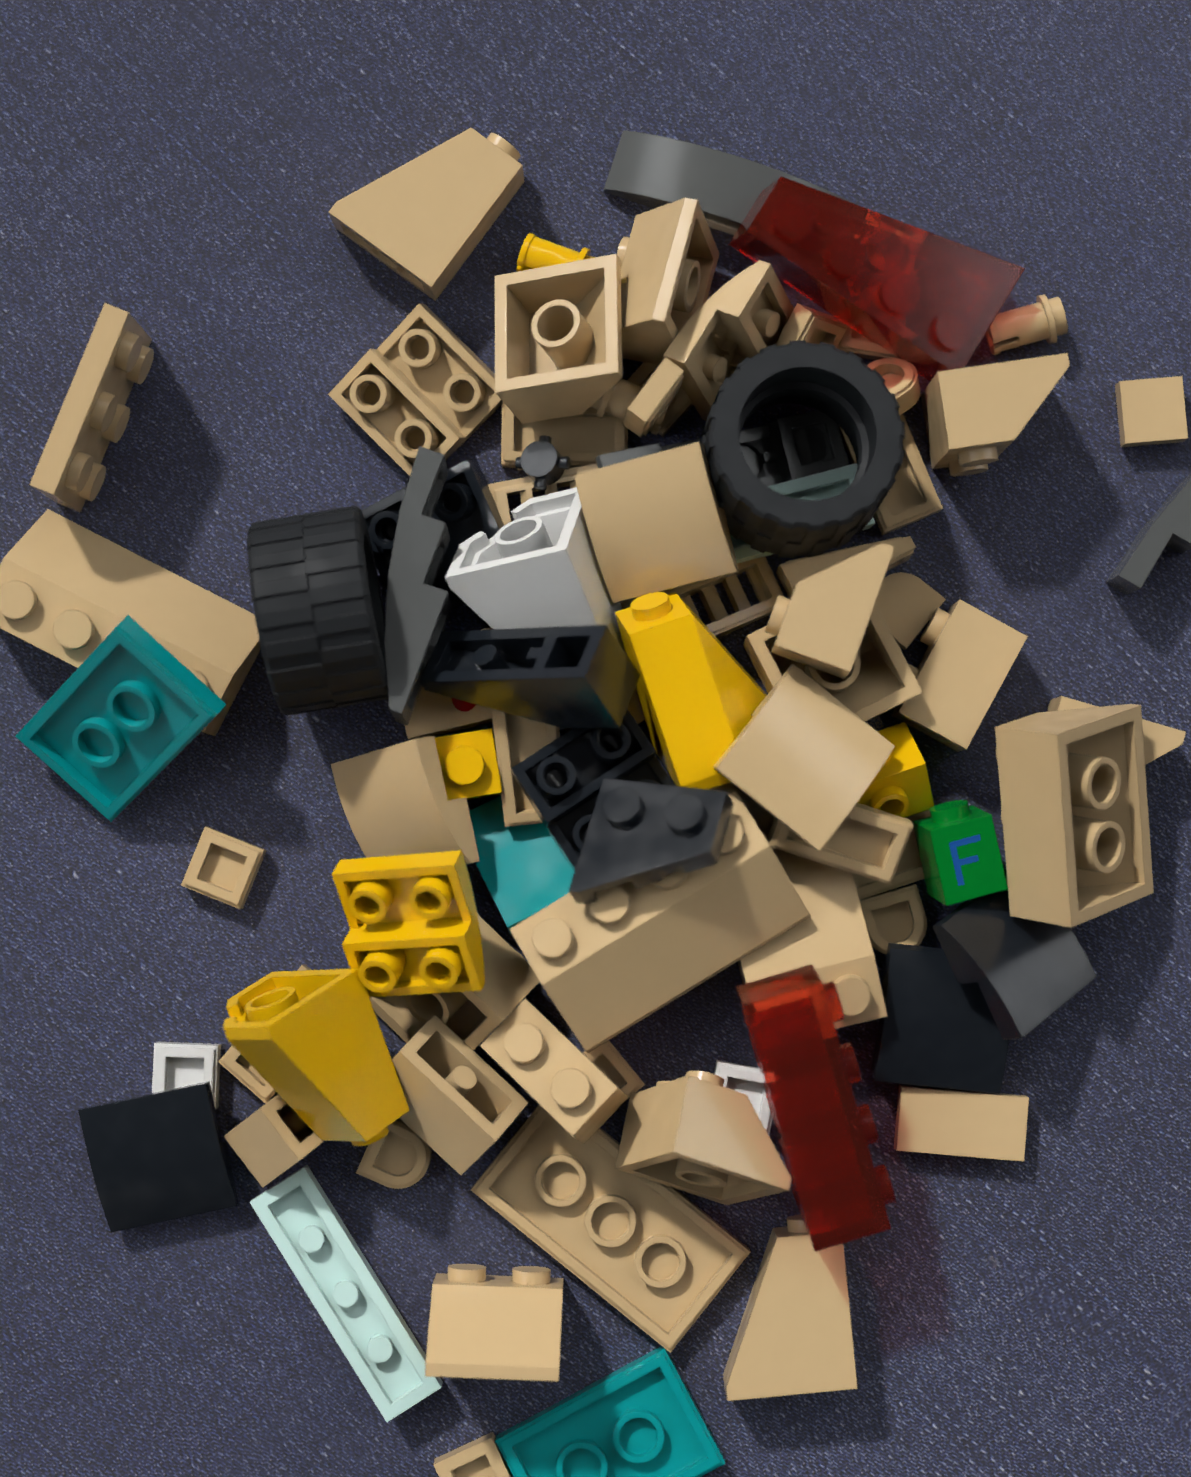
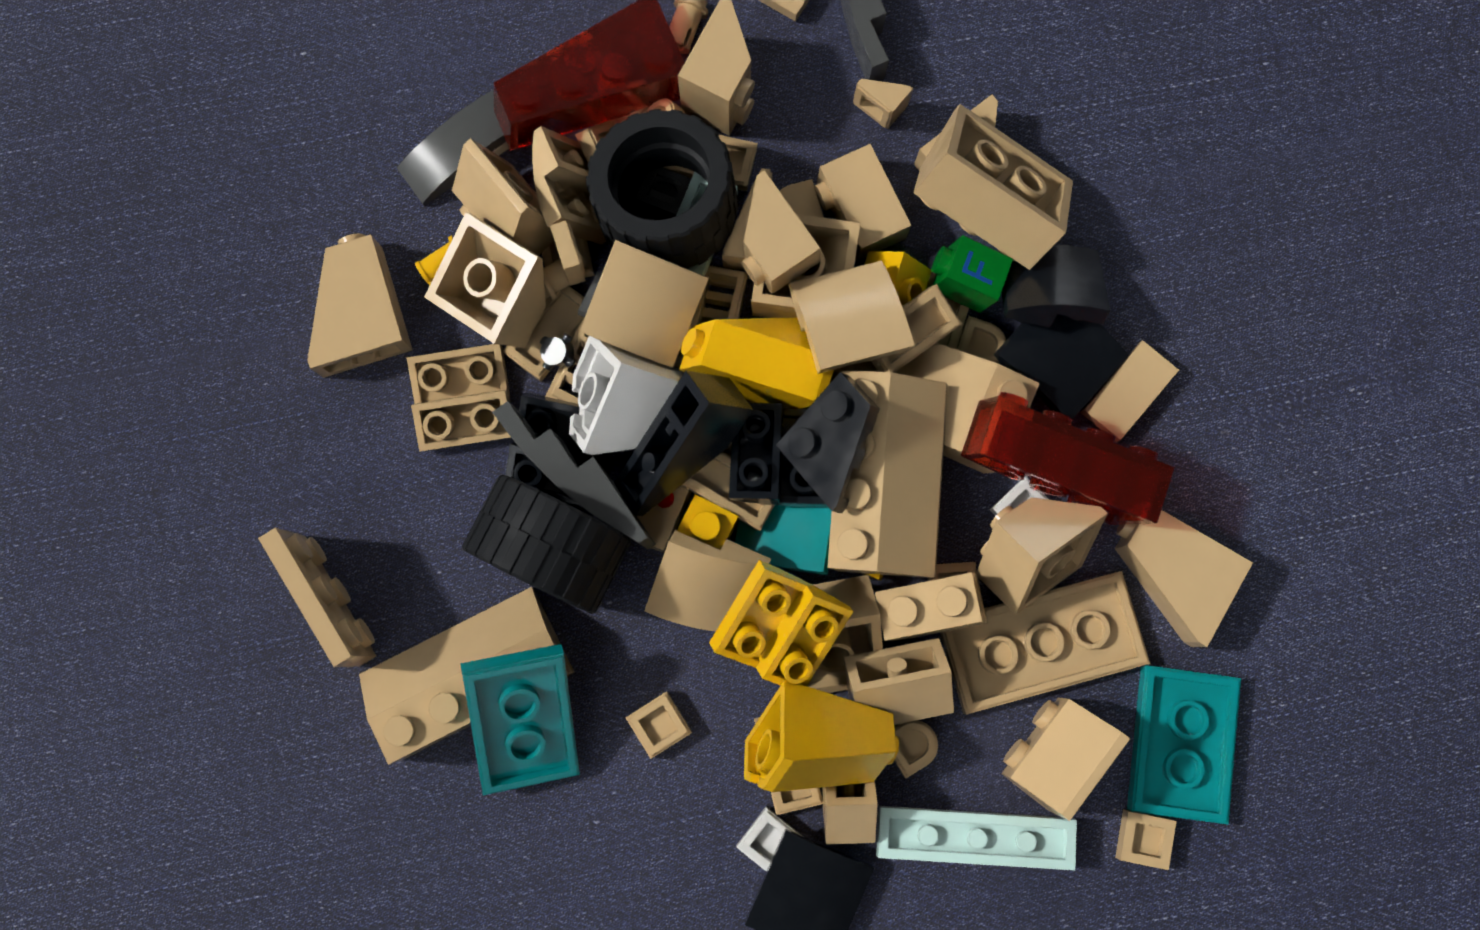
camera: 55 degrees left, 5 degrees down
none -> tan slope [853,79,913,129]

